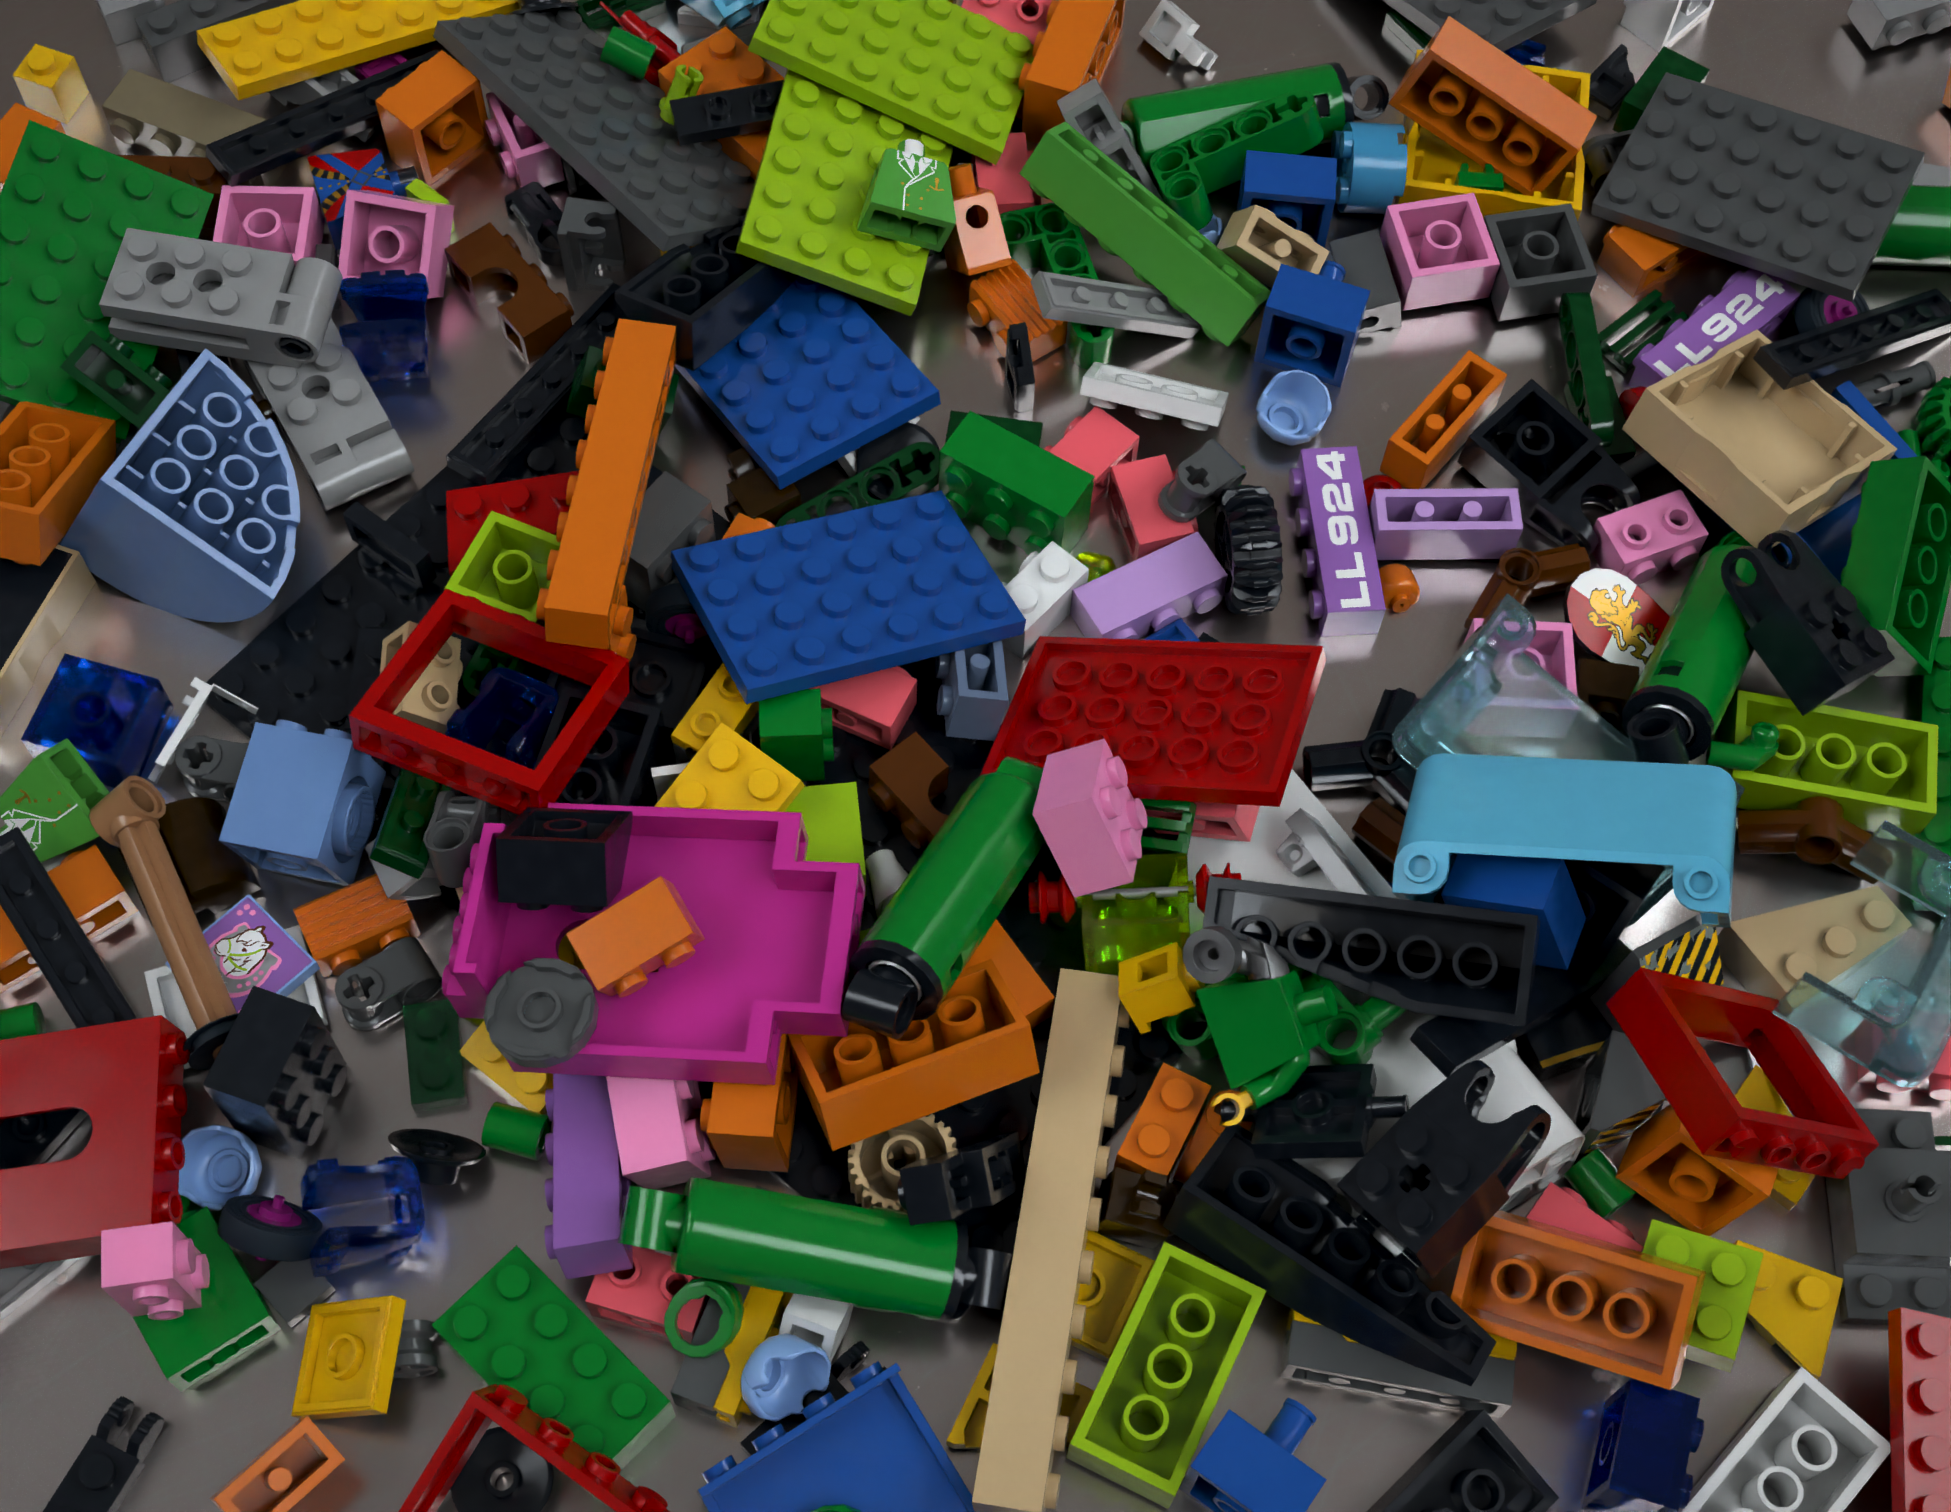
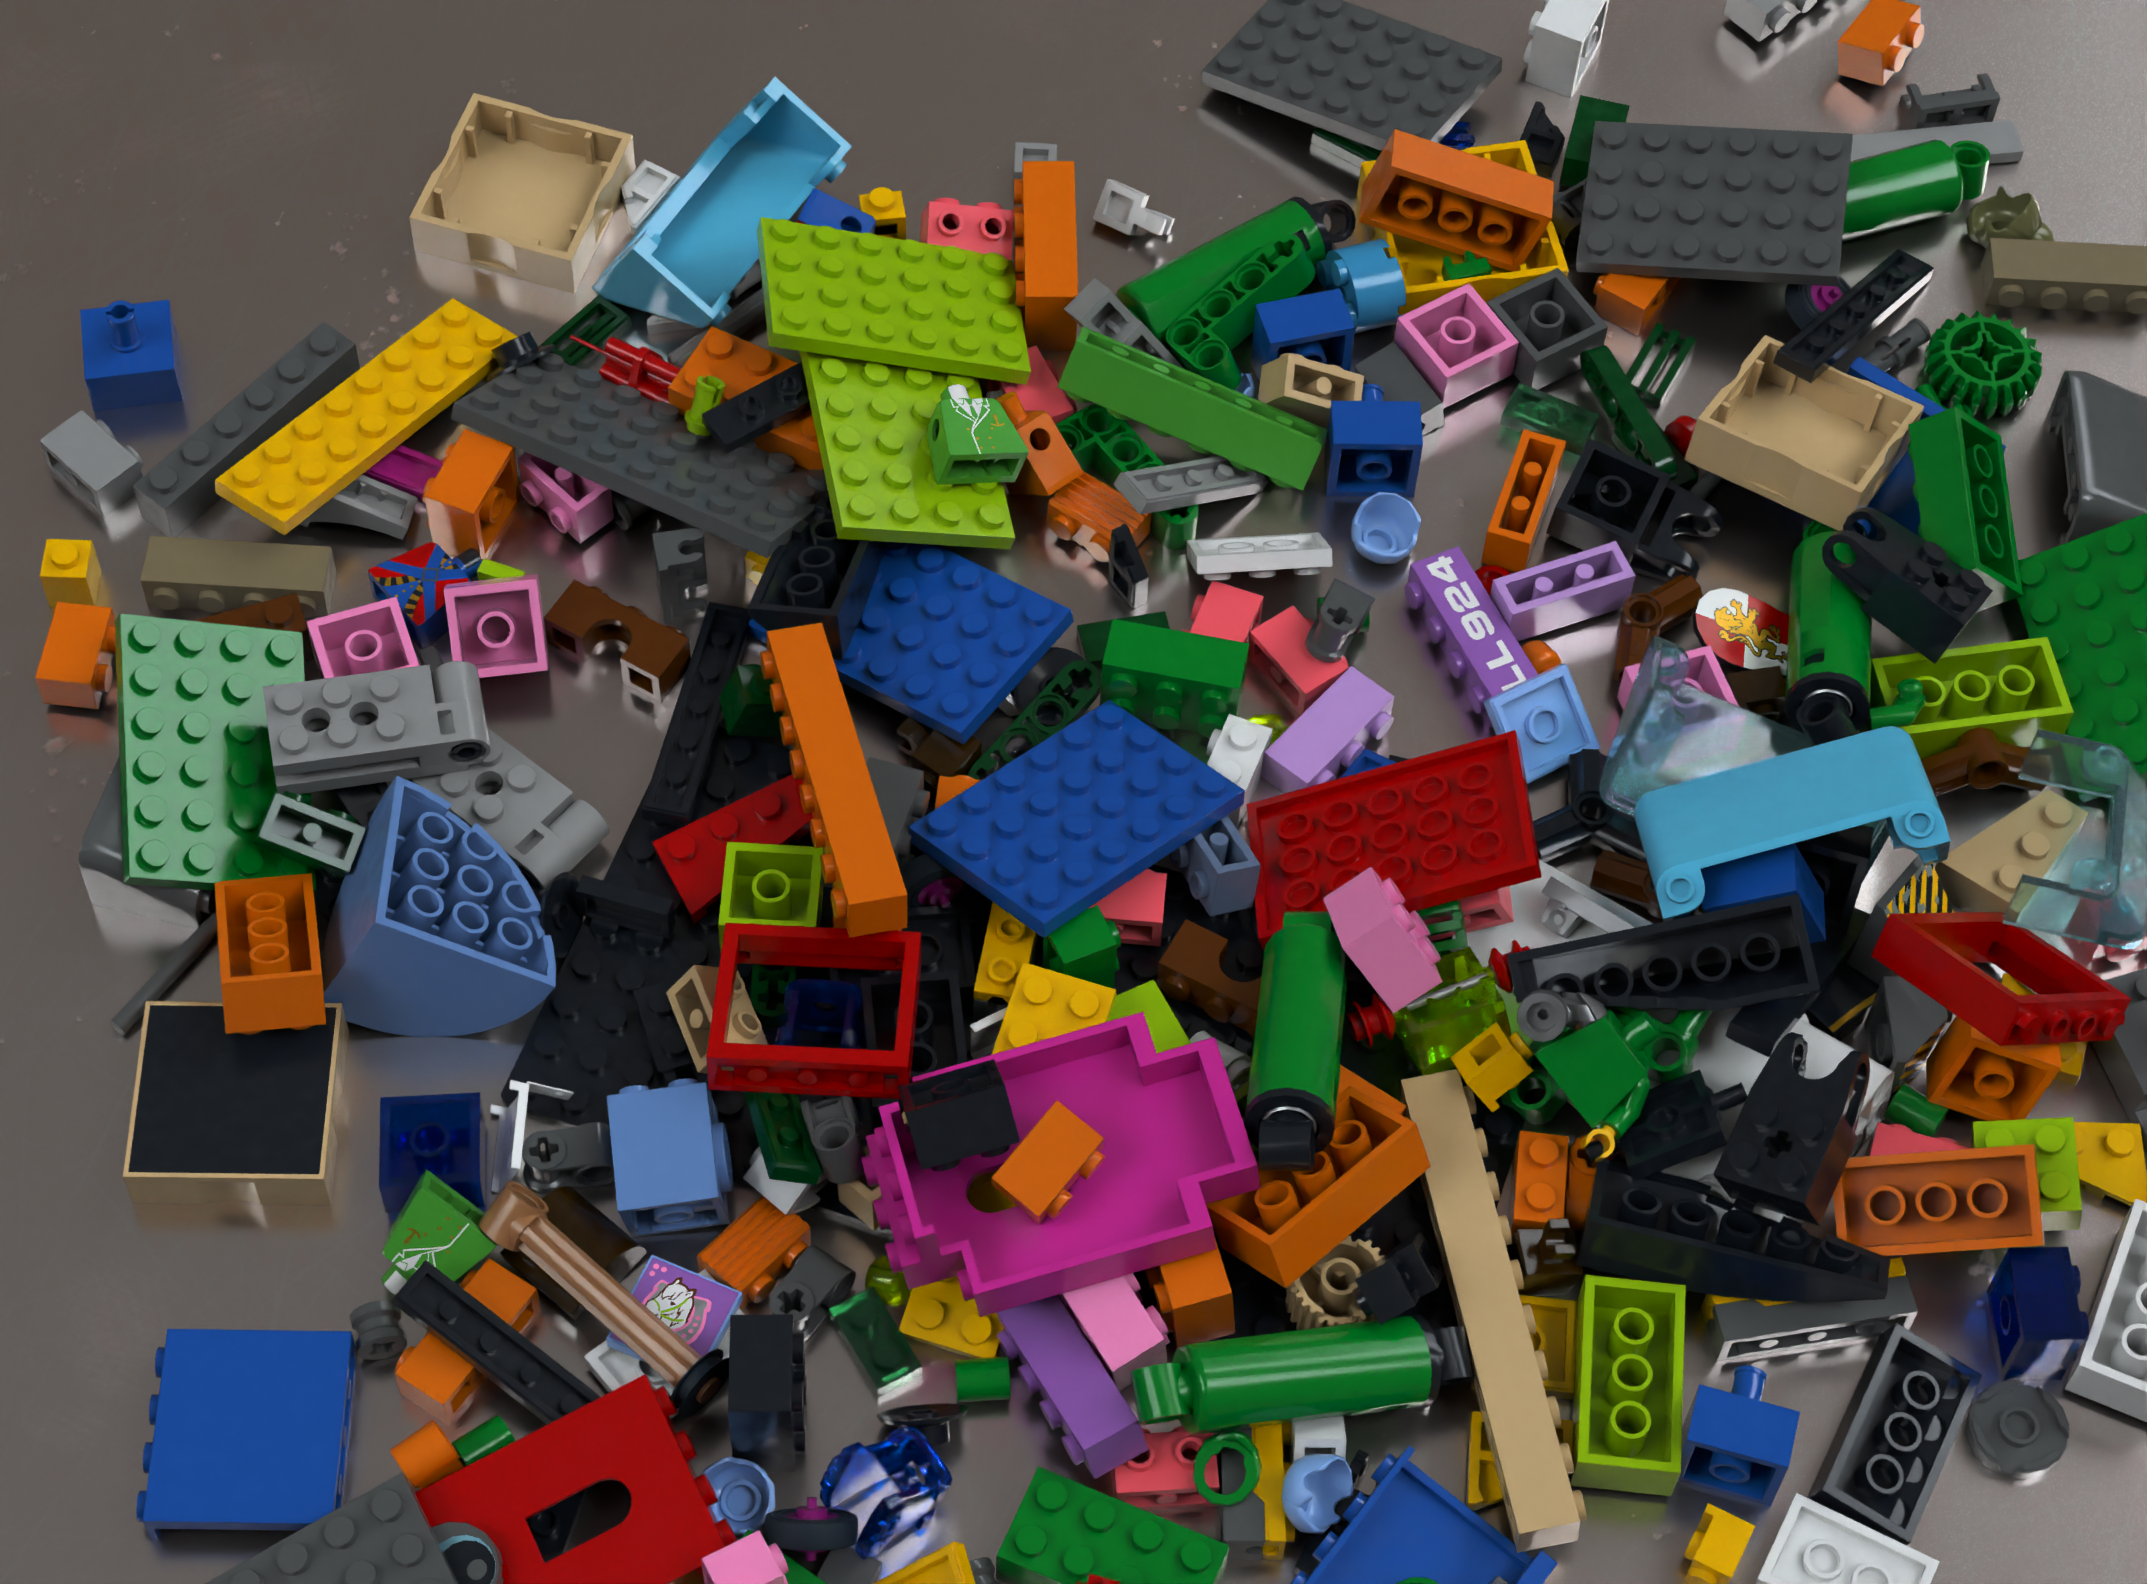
camera: 20 degrees left, 5 degrees down
black tile [206,49,438,187] -> none
clear blue piece [339,270,429,382] -> none
dark grey tile [483,958,599,1068] -> none
black piece [504,182,563,266] -> none
green piece [600,26,657,81] -> none
black gear [1213,484,1284,616] -> none
bright pink brick [1592,489,1709,585] -> none
medium lavender brick [1628,268,1801,388] -> none
none -> black piece [534,872,583,958]
none -> light blue tile [1483,664,1600,784]
none -> clear green plate [1500,383,1600,456]

